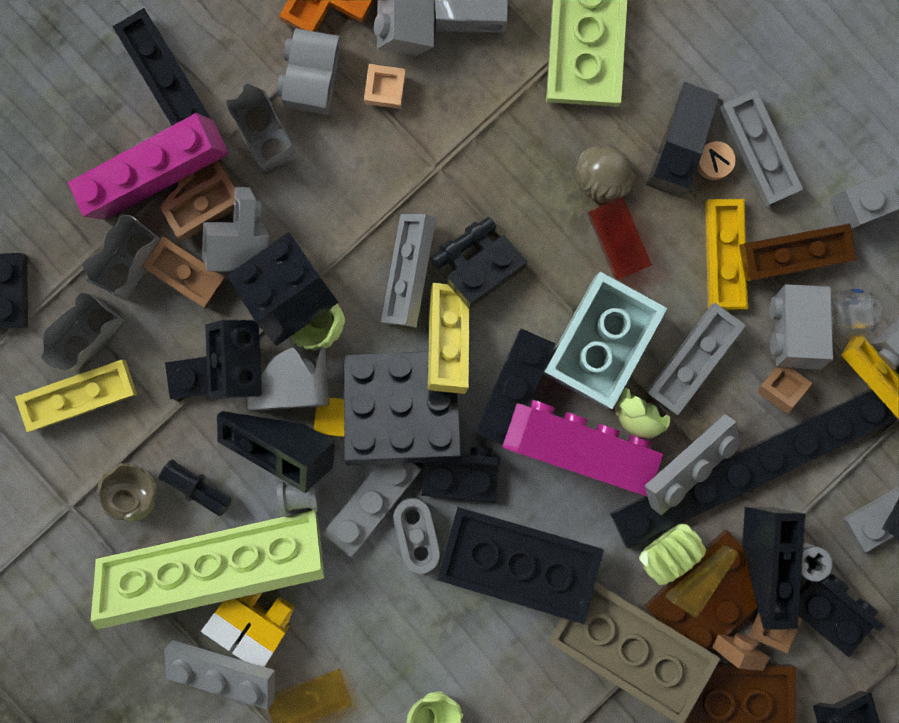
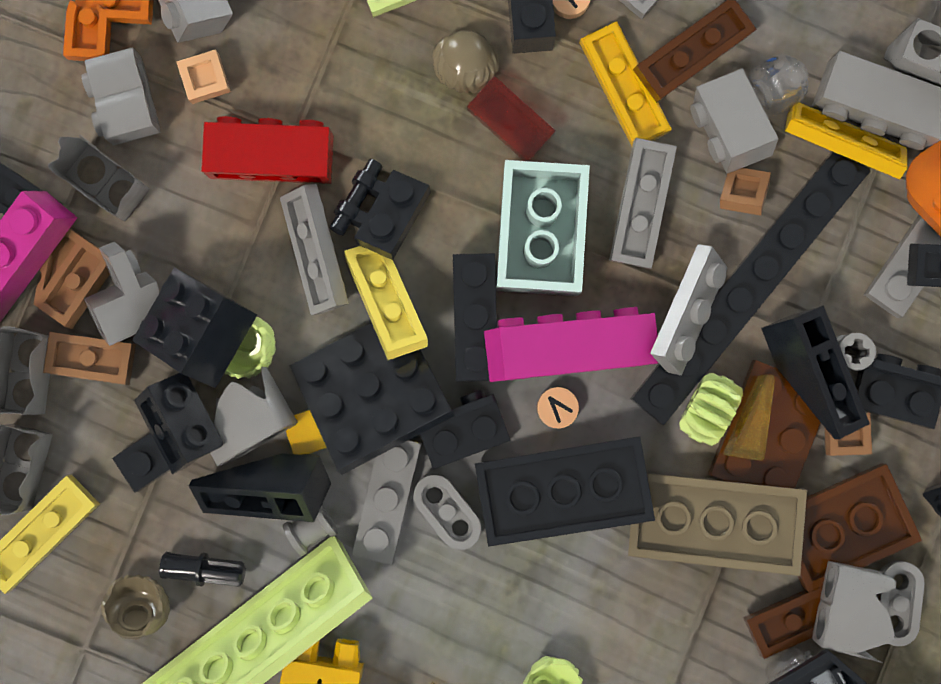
camera: 20 degrees left, 0 degrees up
yellowish green hair [614,388,670,439] -> none
medium nougat plate [713,633,770,671] -> none
none -> red brick [201,116,334,184]
none -> light nougat tile [537,387,579,429]

